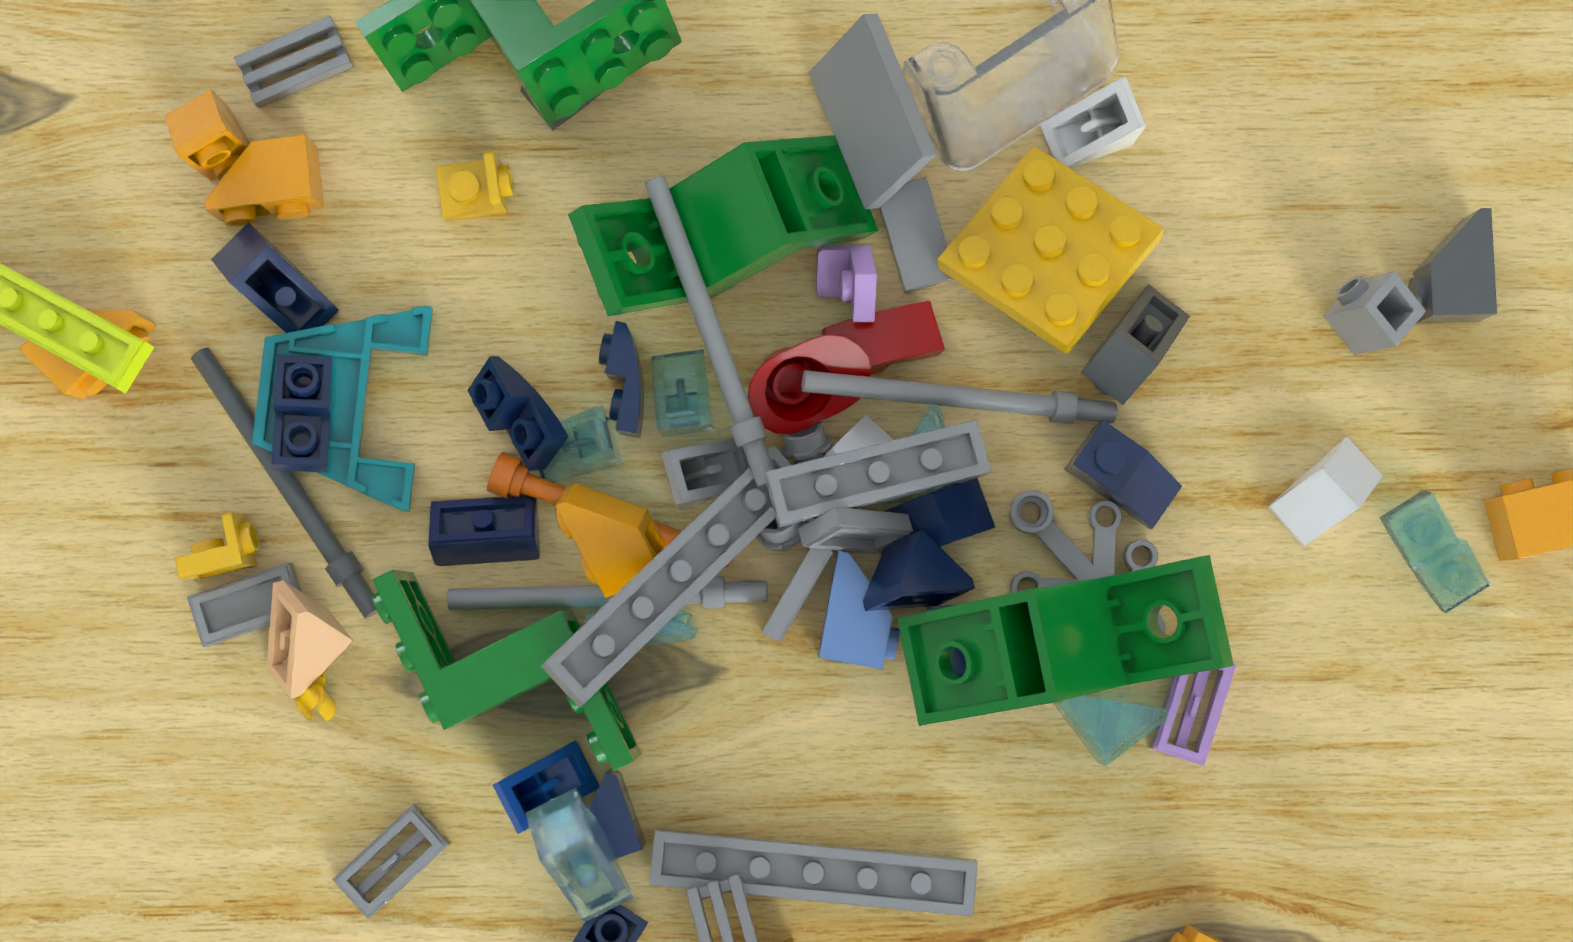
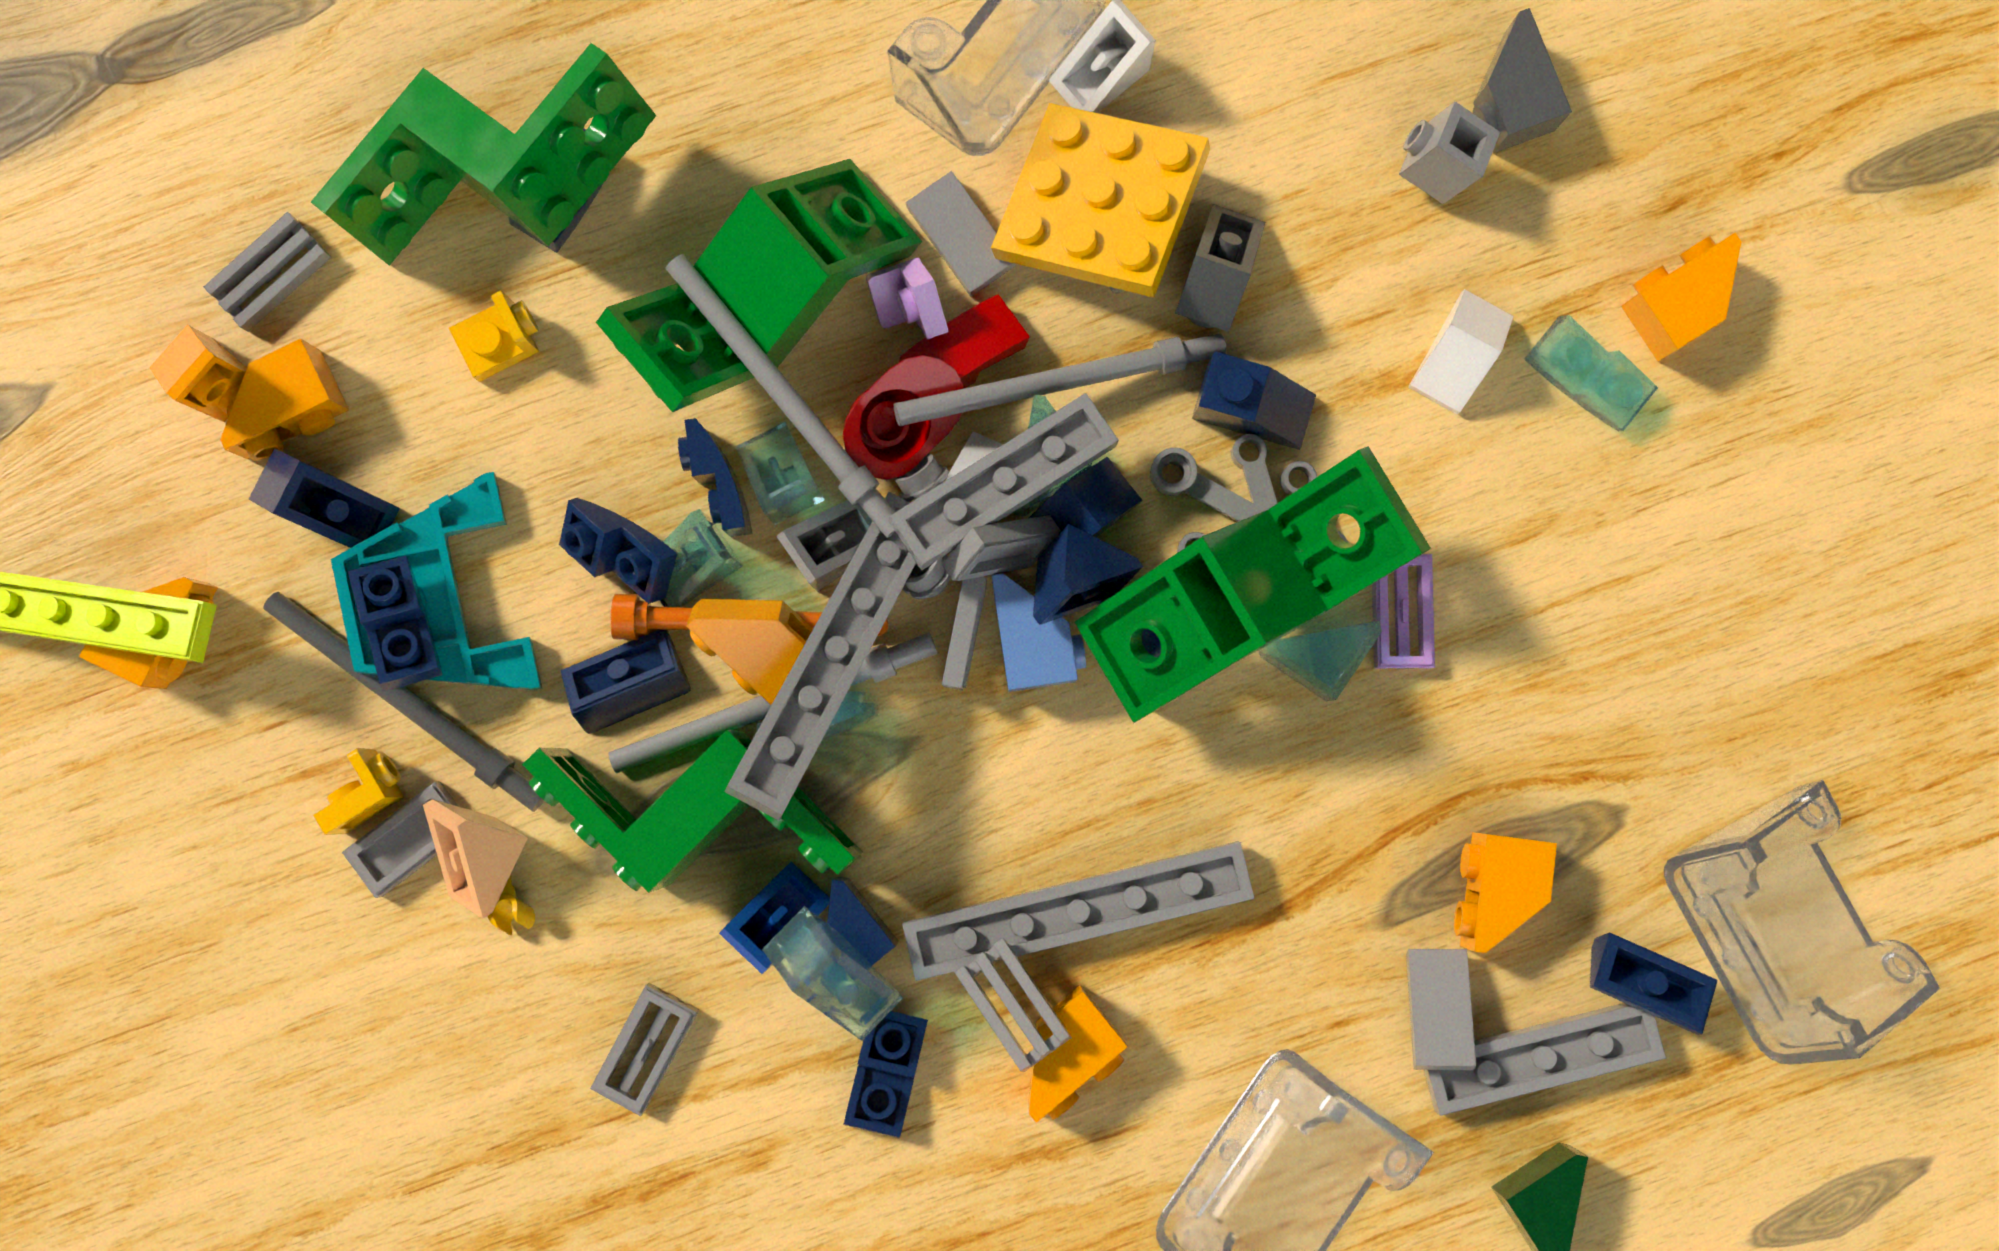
camera: 20 degrees left, 0 degrees up
light grey tile [809,14,937,210] -> none

